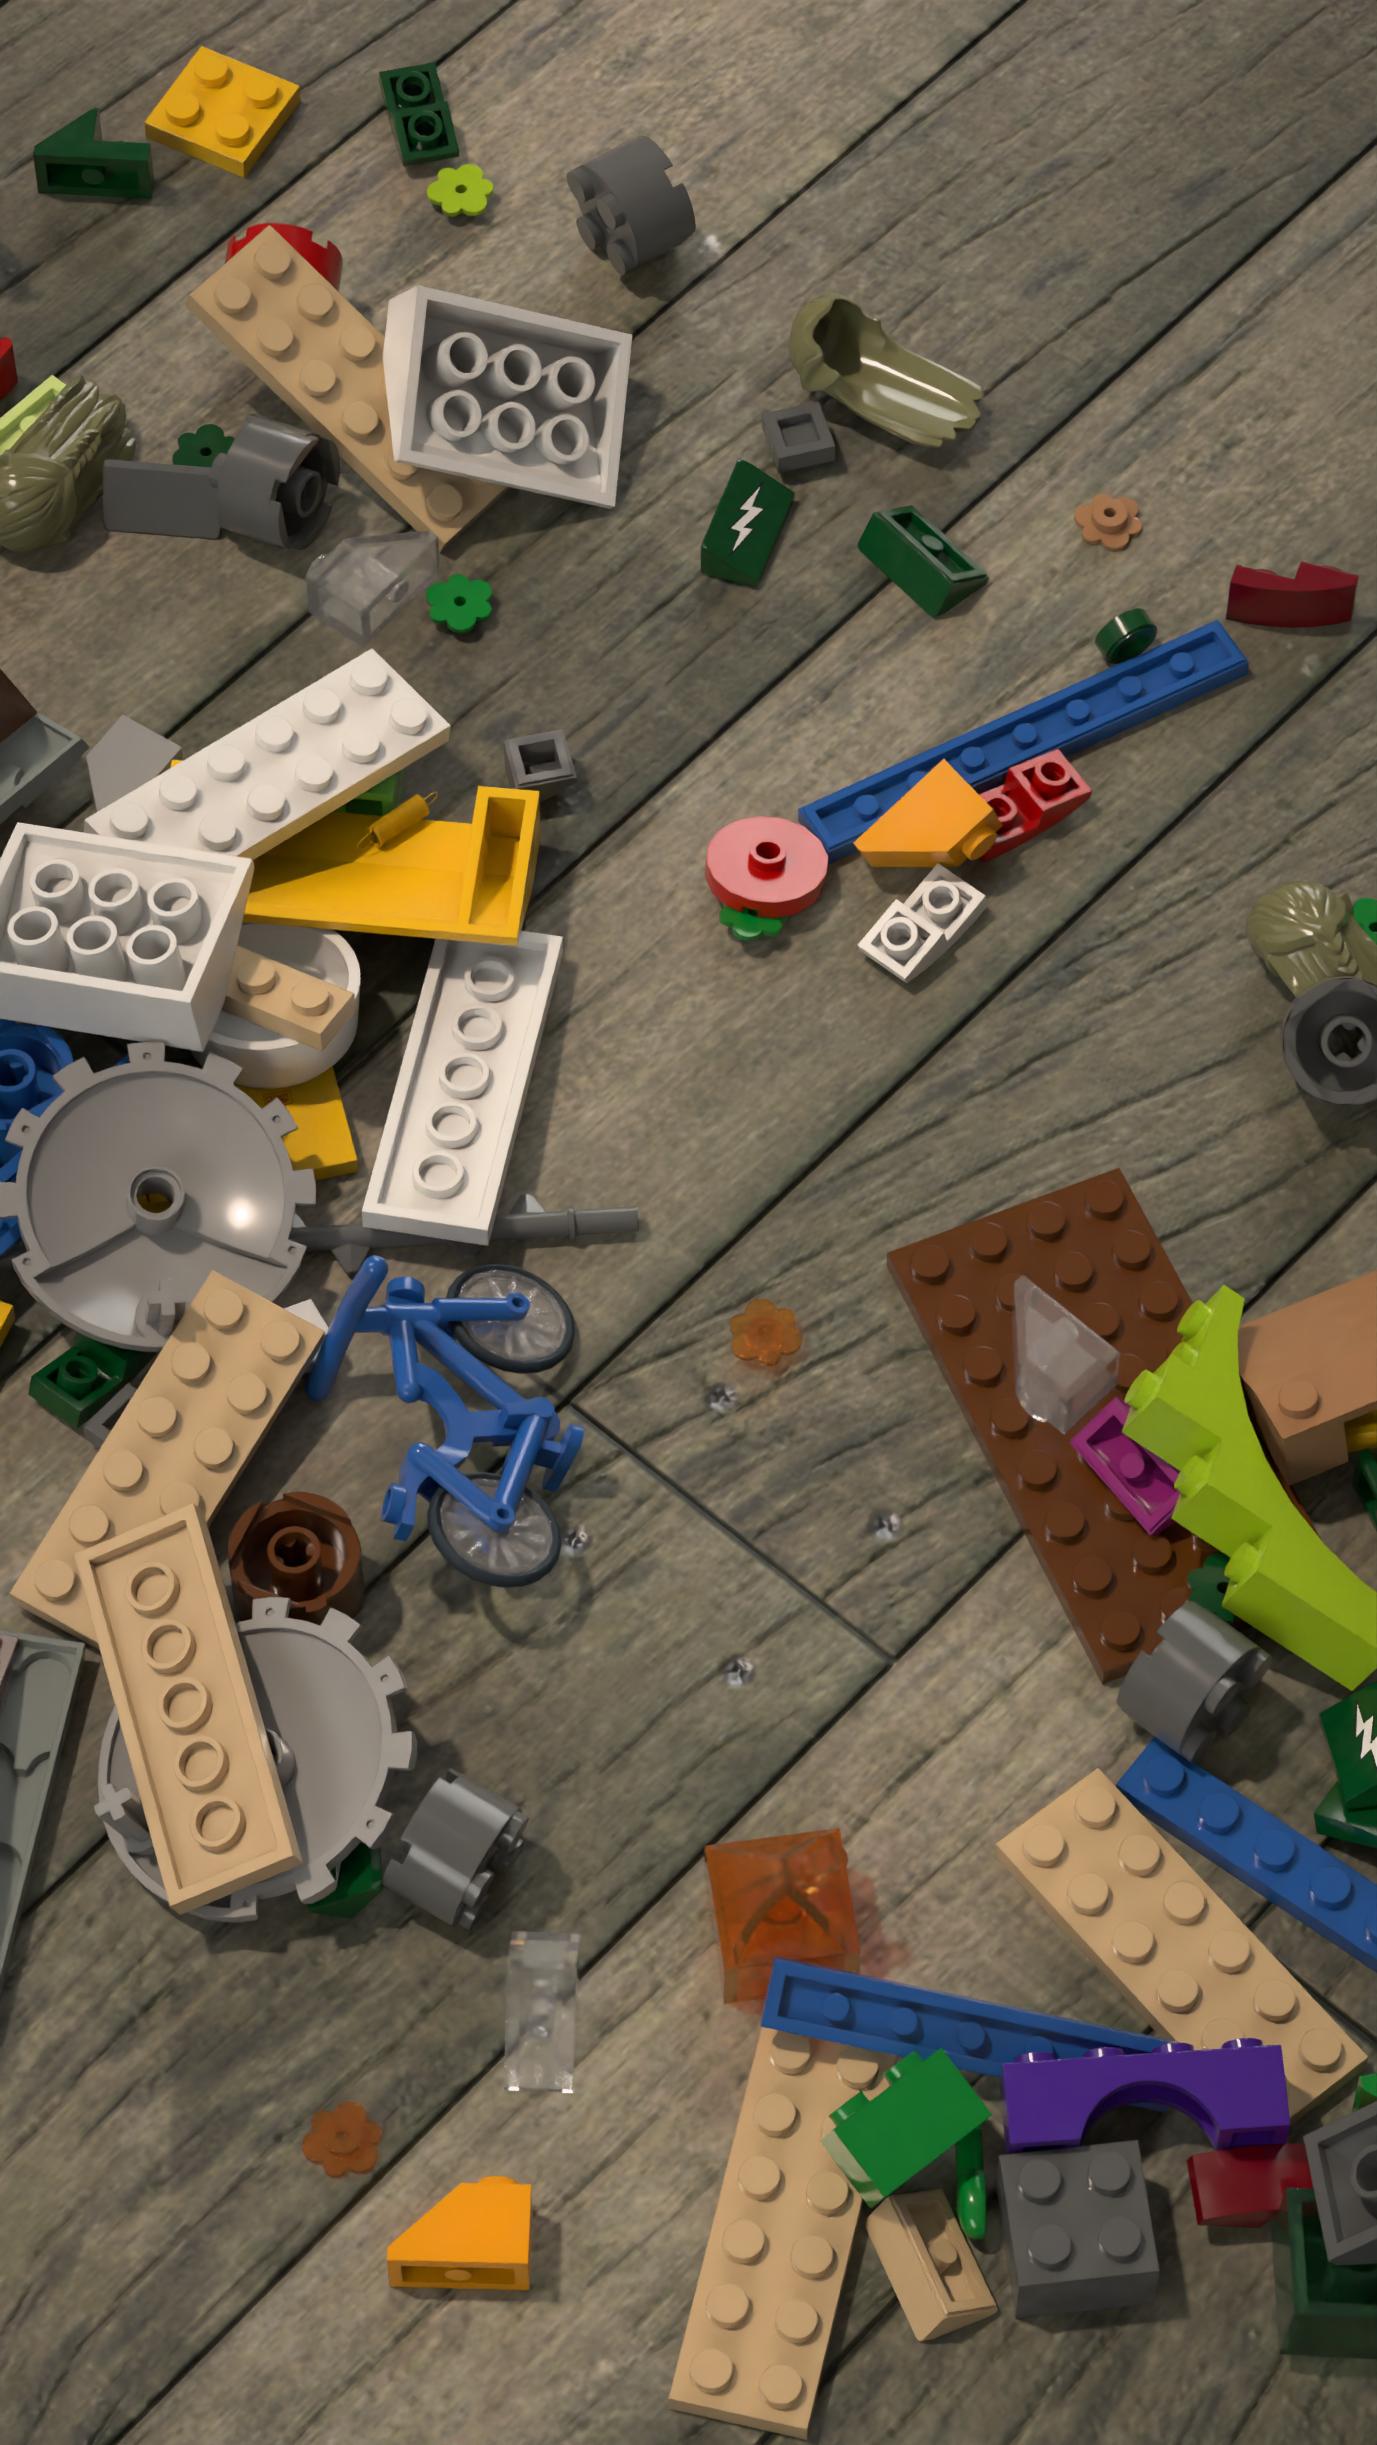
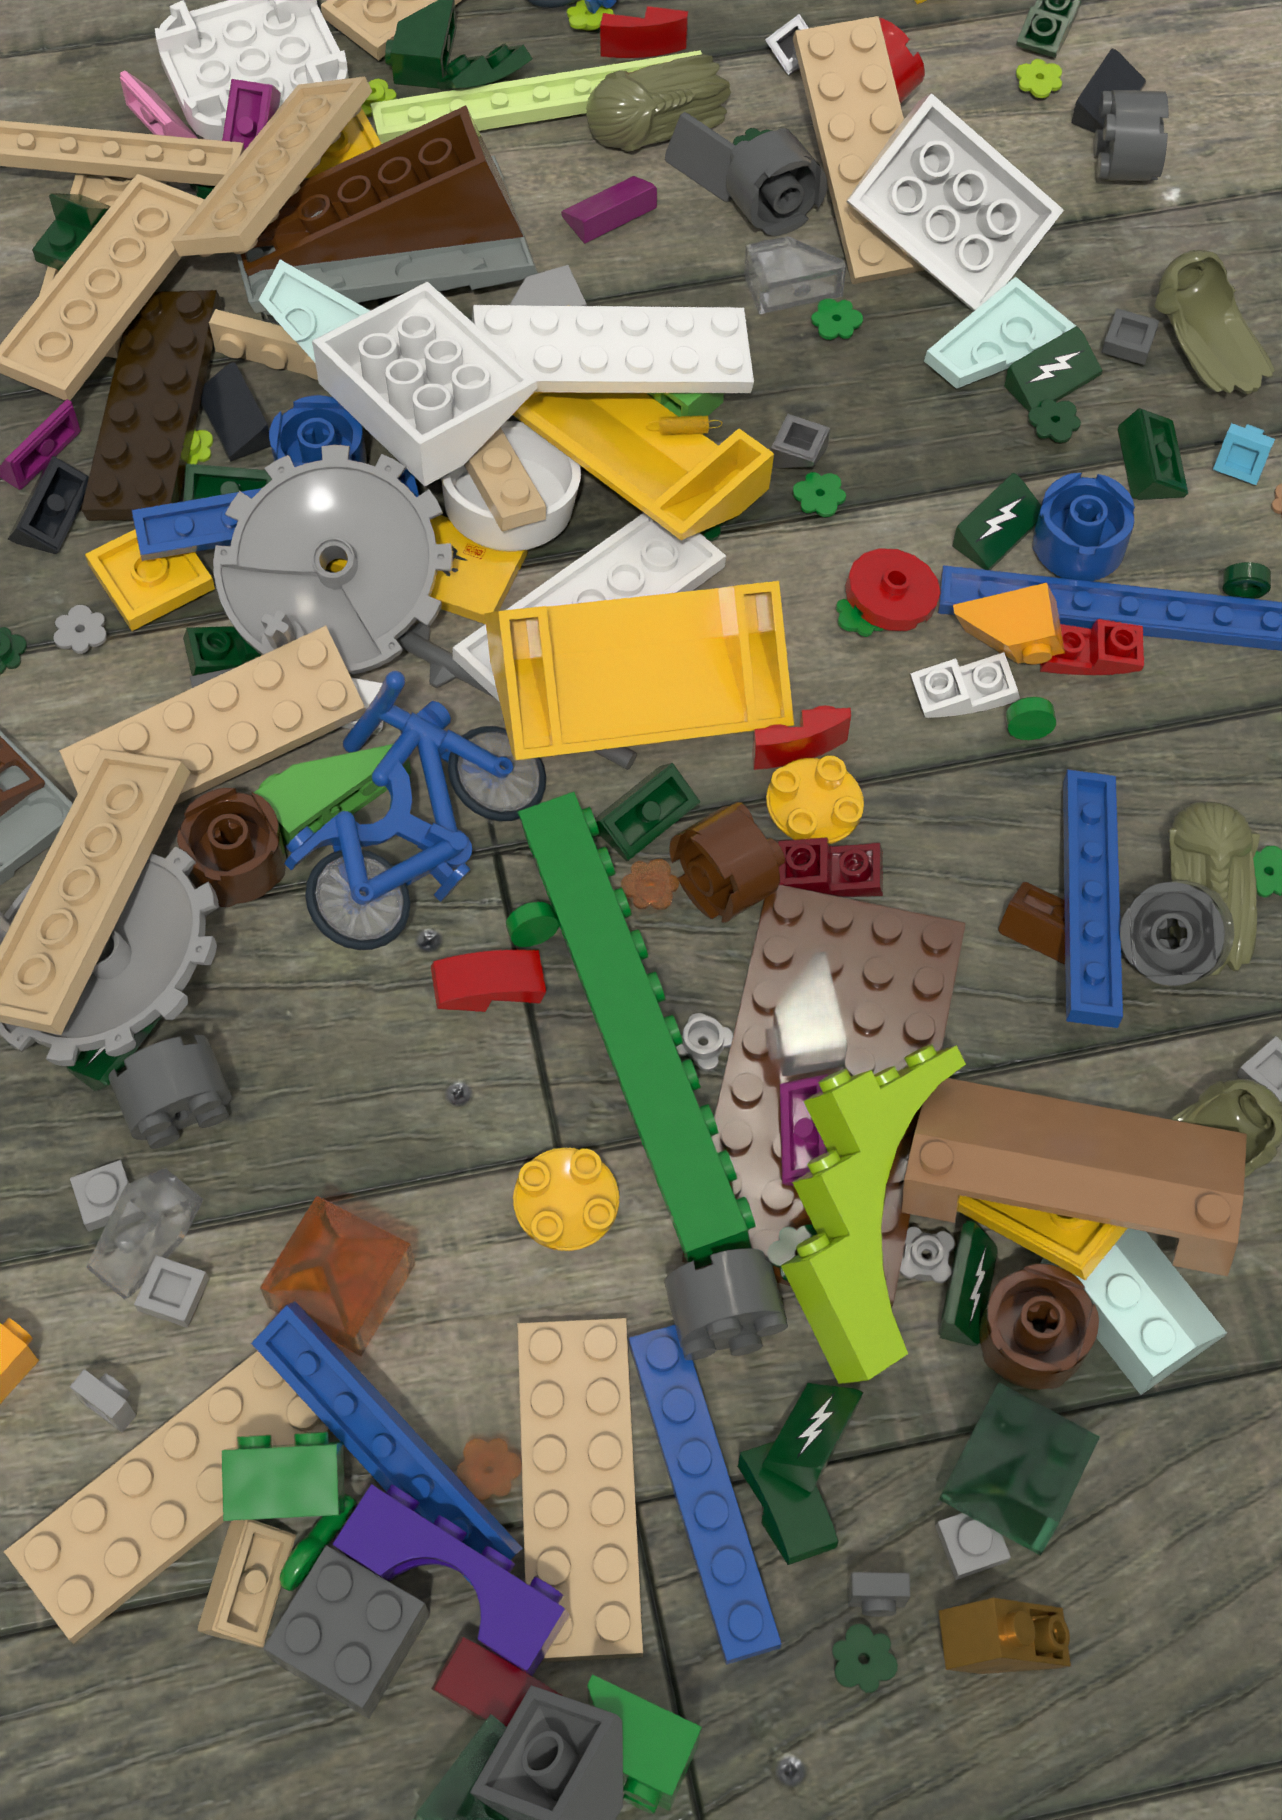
camera: 35 degrees right, 5 degrees up
none -> light grey plate [70,1160,140,1232]
none -> light grey plate [70,1369,136,1433]
none -> light grey plate [134,1255,209,1328]
none -> bright green slope [253,744,411,846]
none -> red slope [431,950,546,1012]
none -> clear orange plant [457,1438,522,1501]
none -> yellow slope [484,581,794,760]
none -> green tile [506,902,559,947]
none -> yellow dish [513,1148,619,1251]
none -> green brick [518,792,756,1269]
none -> magenta slope [561,176,657,244]
none -> dark green slope [595,763,700,861]
none -> reddish brown brick [669,802,785,923]
none -> light grey plate [676,1013,733,1071]
none -> red slope [752,705,851,770]
none -> slope [765,14,808,76]
none -> yellow dish [766,756,864,844]
none -> dark red slope [778,837,883,897]
none -> green plant [793,472,846,517]
none -> light grey plate [900,1227,955,1283]
none -> light aqua wing [924,277,1082,388]
none -> dark green slope [952,473,1041,570]
none -> reddish brown slope [998,882,1065,965]
none -> green tile [1006,697,1056,740]
none -> dark green plant [1028,399,1081,443]
none -> blue brick [1032,472,1135,581]
none -> blue plate [1063,770,1123,1028]
none -> black slope [1071,48,1146,133]
none -> medium azure tile [1213,423,1275,485]

